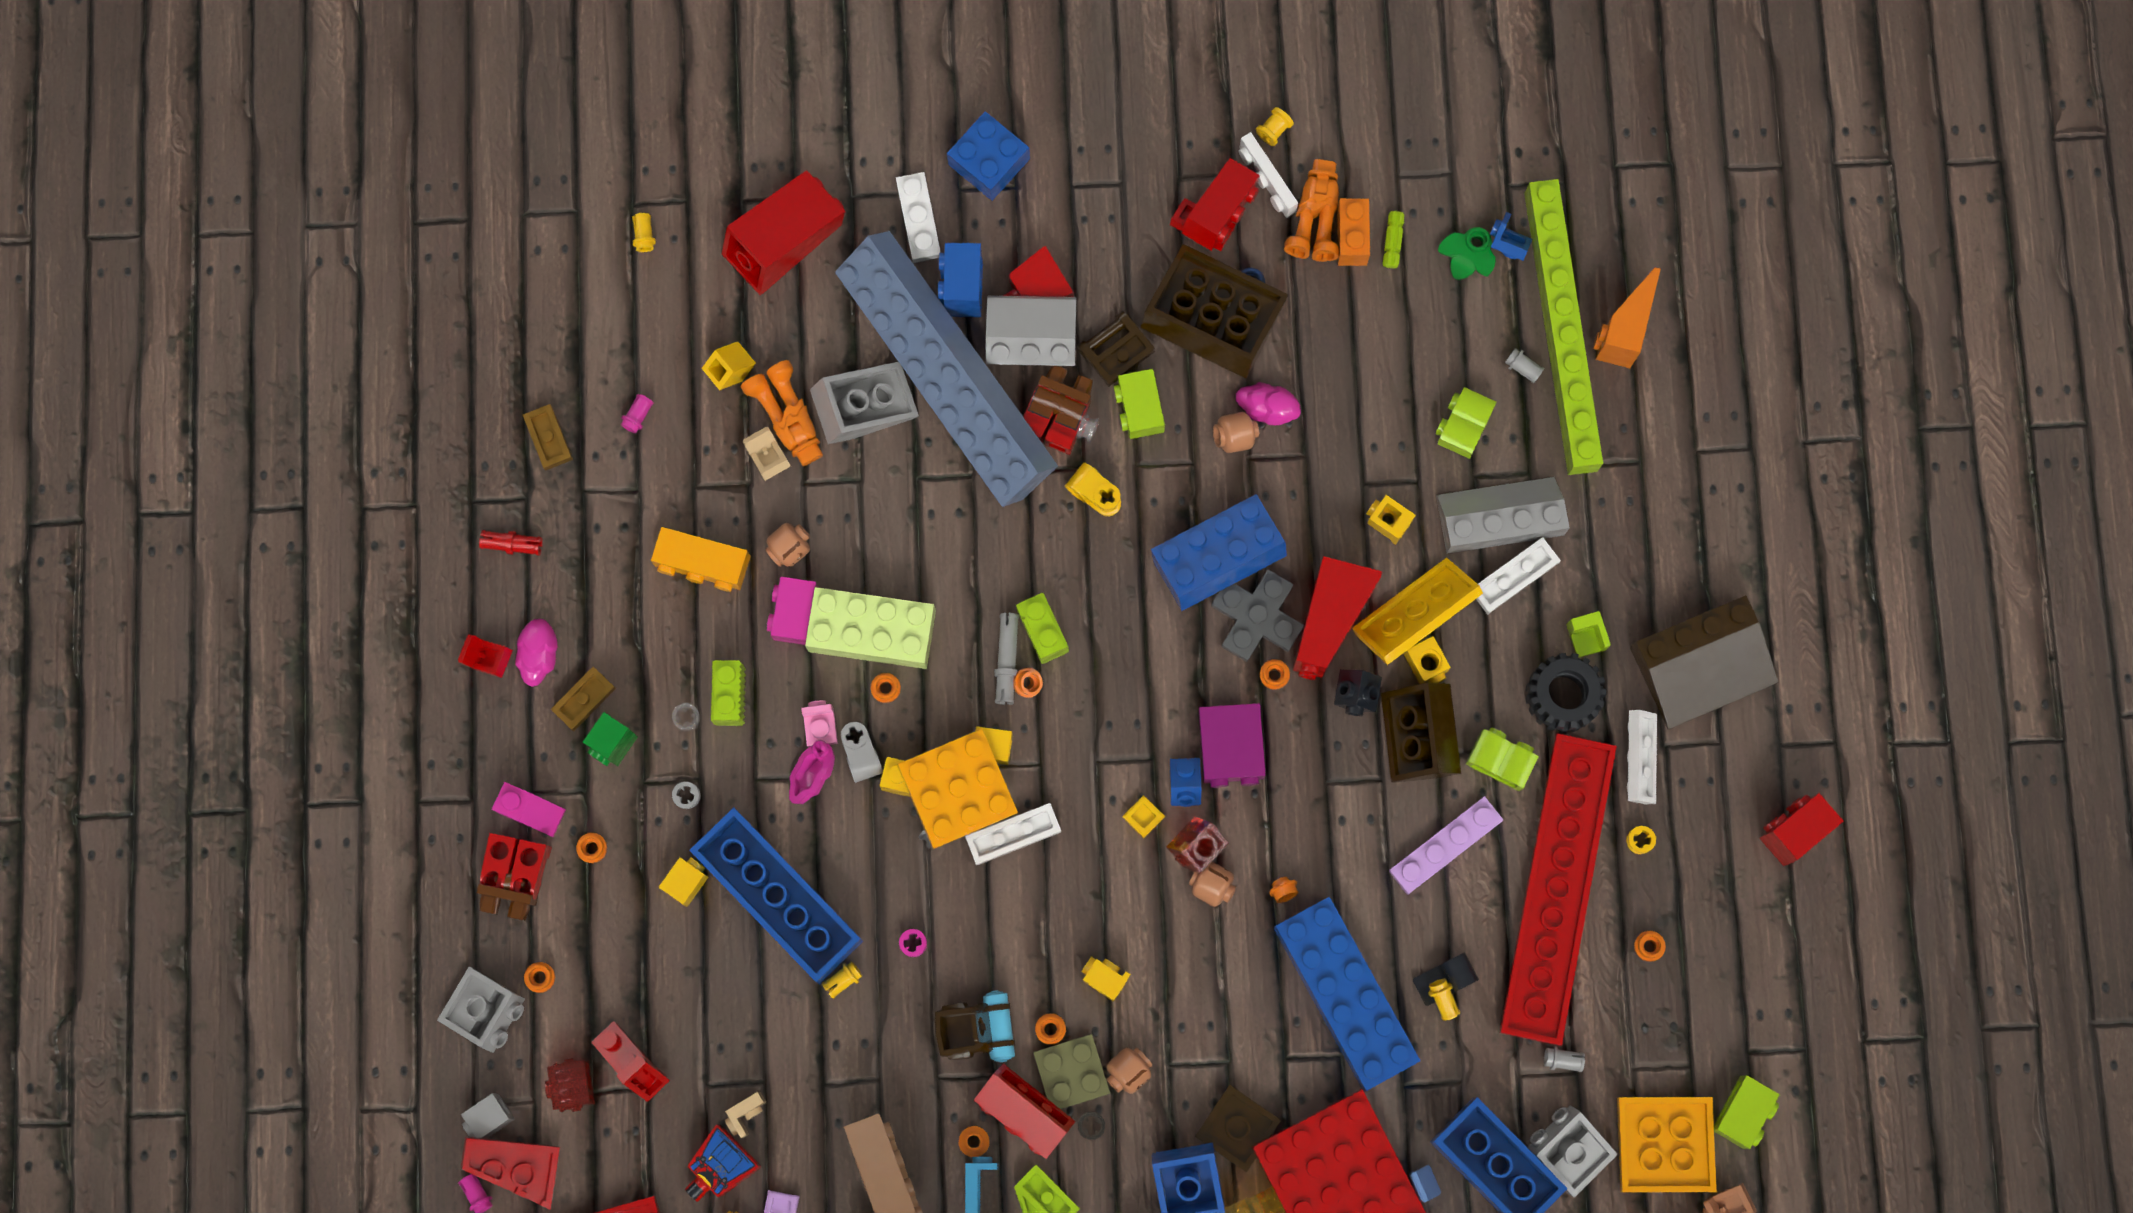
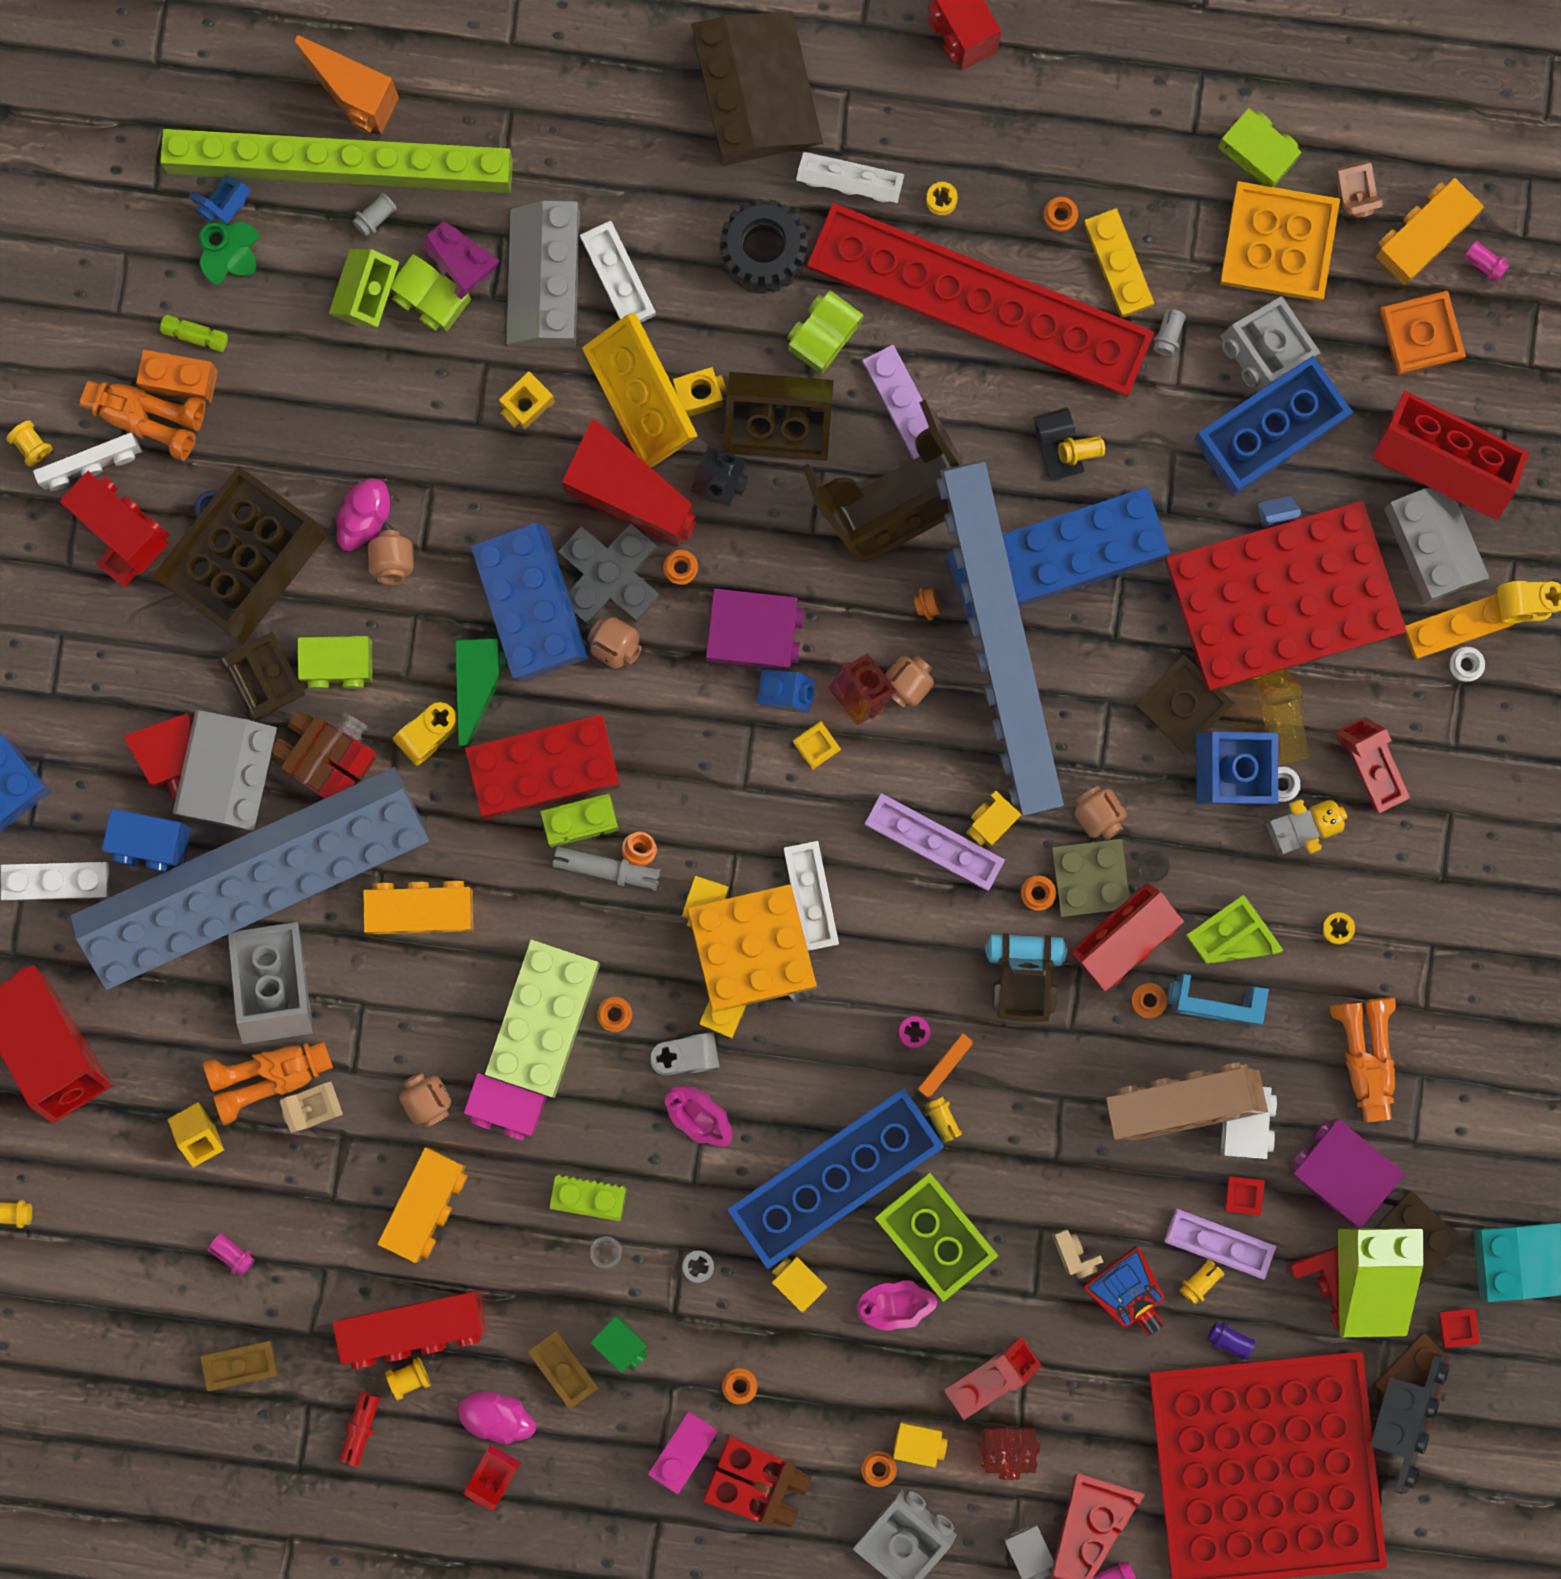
camera: 85 degrees left, 5 degrees up
bright pink bracket [801,700,838,748] -> none
lime panel [1566,611,1611,658] -> none
none -> lime brick [329,249,399,327]
none -> red brick [333,1290,488,1370]
none -> light orange brick [364,881,474,935]
none -> yellow bush [385,1357,431,1401]
none -> magenta wing [422,221,499,299]
none -> green slope [455,639,507,749]
none -> red brick [465,714,621,820]
none -> nougat head [587,617,641,669]
none -> dark brown windscreen [802,399,963,561]
none -> dark pink arm [857,1281,938,1331]
none -> lavender plate [864,793,1005,891]
none -> lime brick [874,1172,998,1302]
none -> yellow brick [892,1421,948,1468]
none -> orange tile [915,1034,973,1098]
none -> sand blue brick [936,460,1064,816]
none -> yellow plate [1083,208,1154,318]

